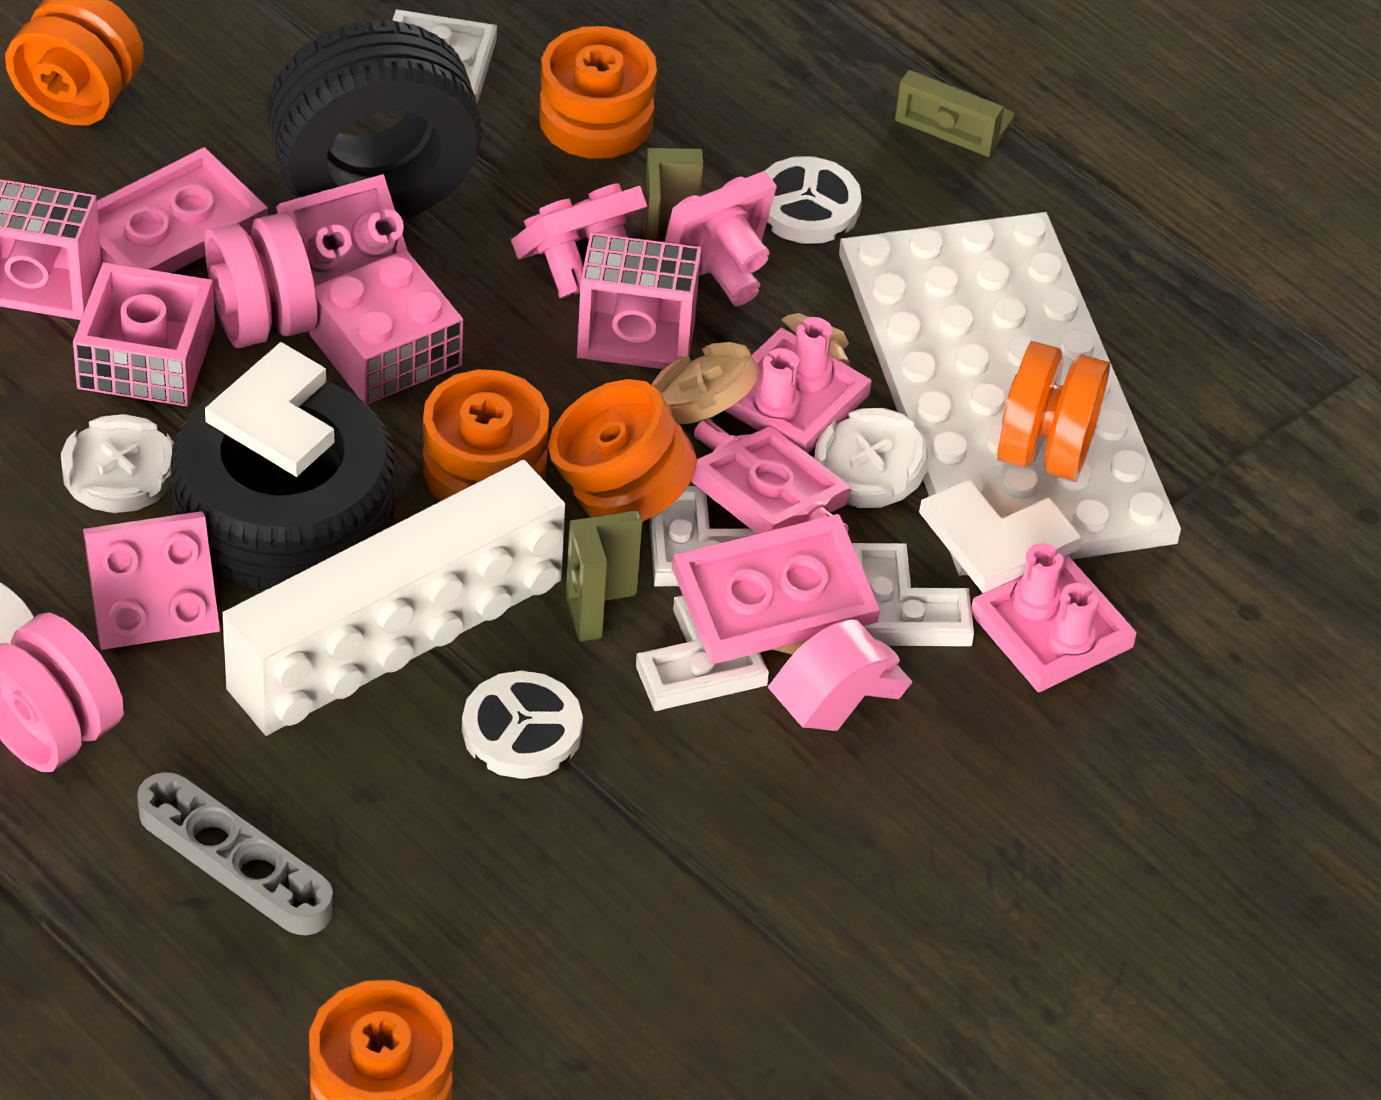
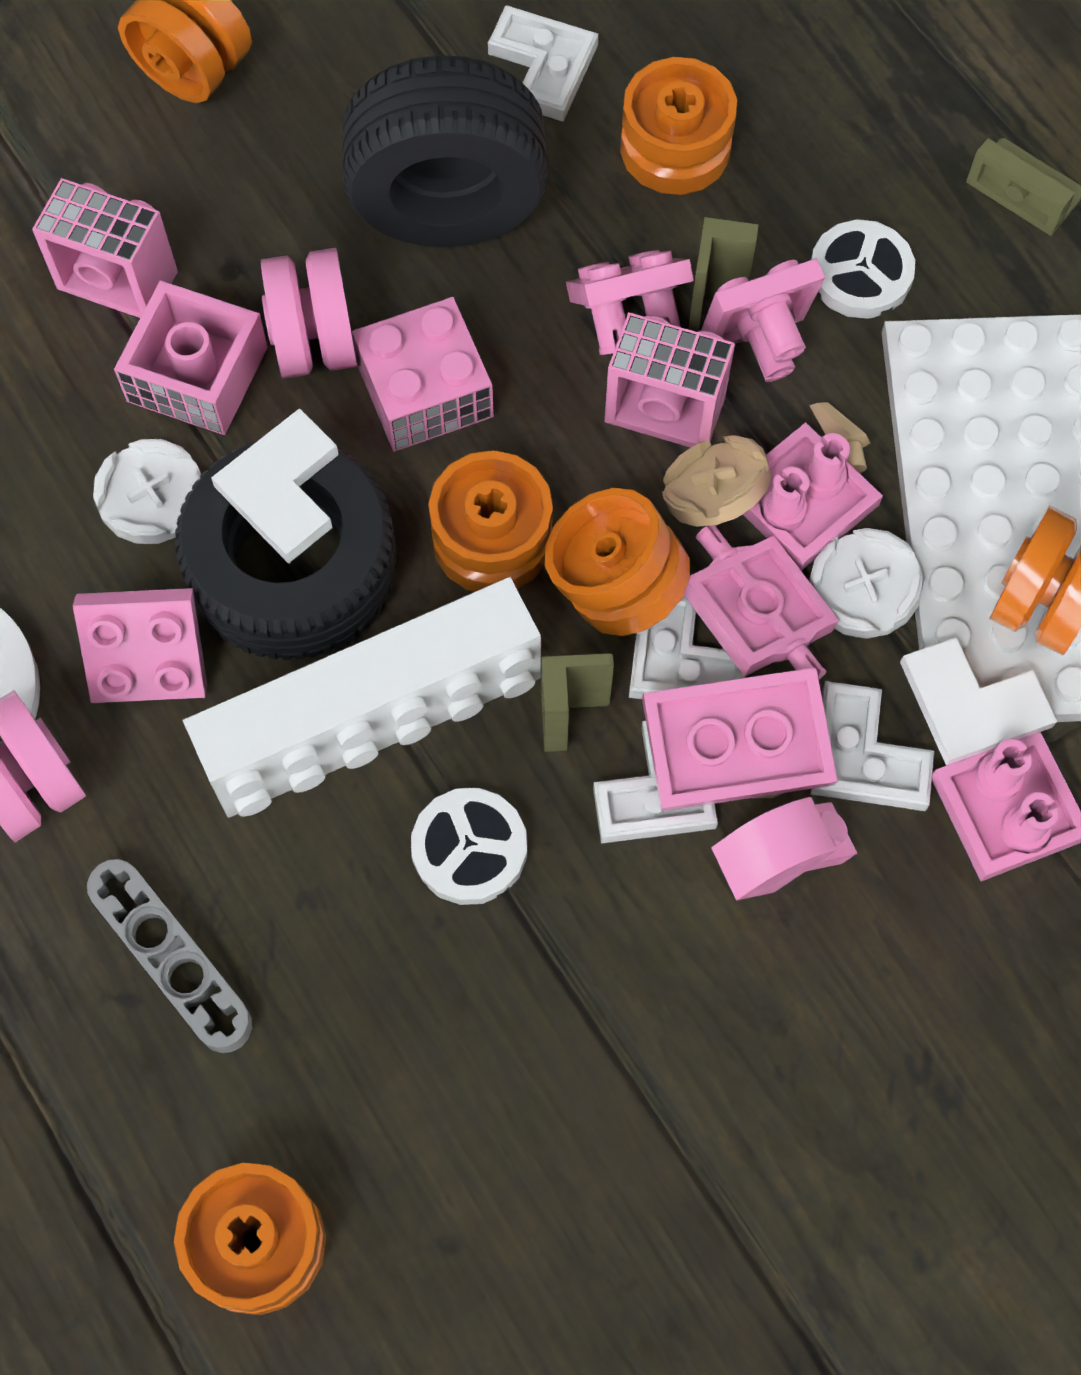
camera: 15 degrees right, 20 degrees up
bright pink plate [97,147,268,273] -> none
bright pink plate [276,174,407,286] -> none

